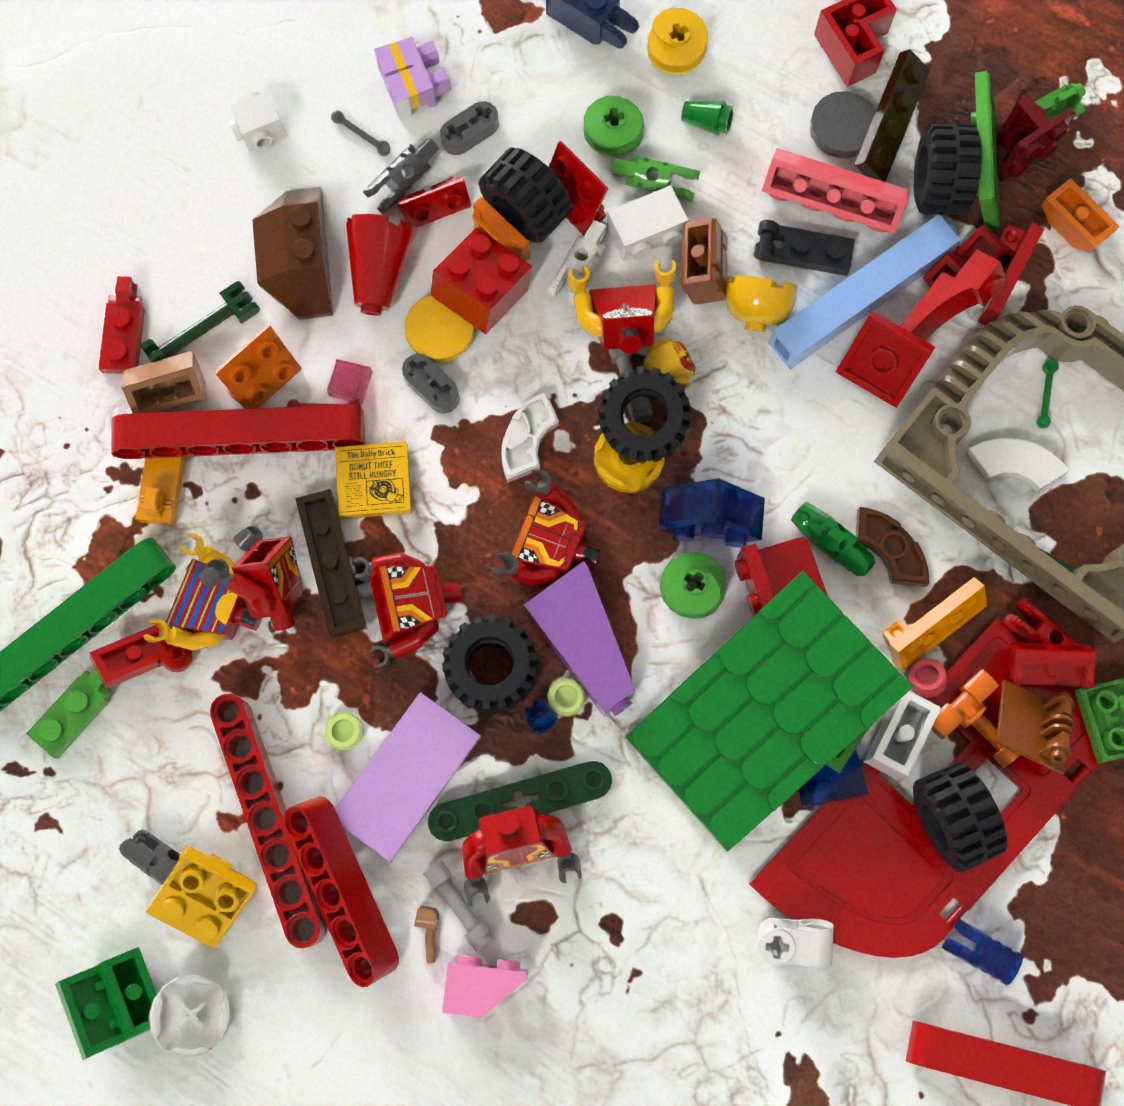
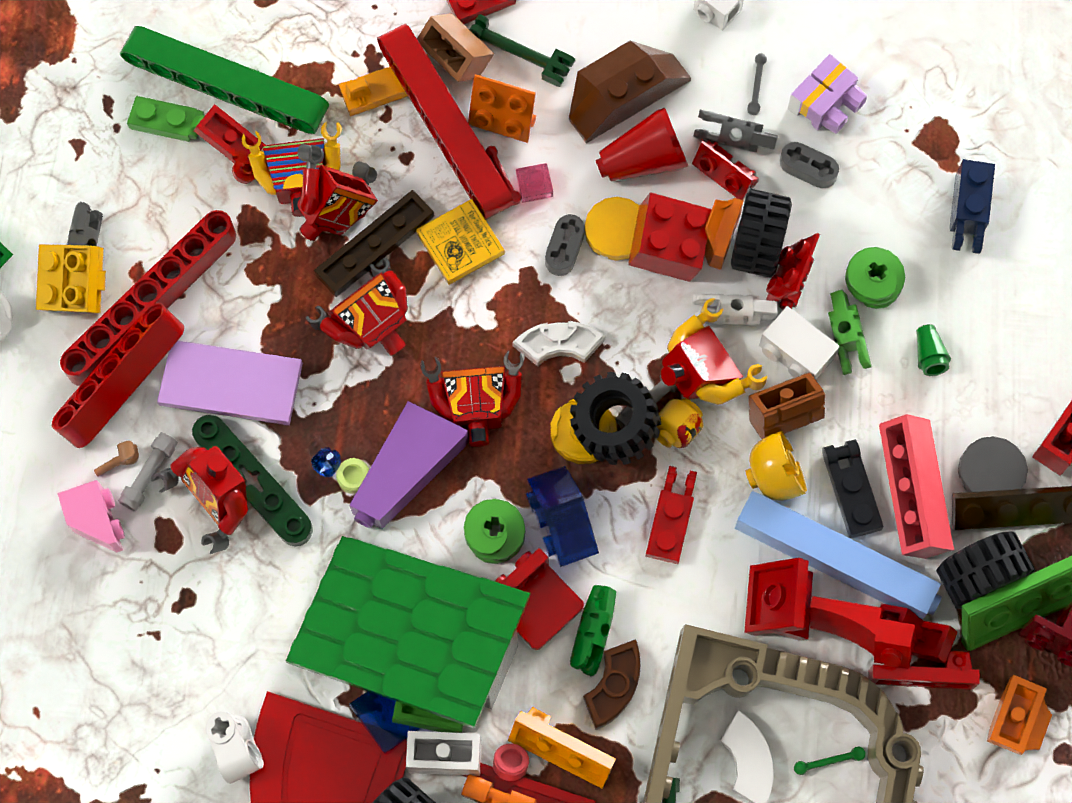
camera: 65 degrees right, 5 degrees down
yellowish green tile [325,712,364,751] -> none
black tyre [442,615,538,714] -> none
yellow piece [647,8,708,75] -> none
none -> red hinge [645,466,697,564]

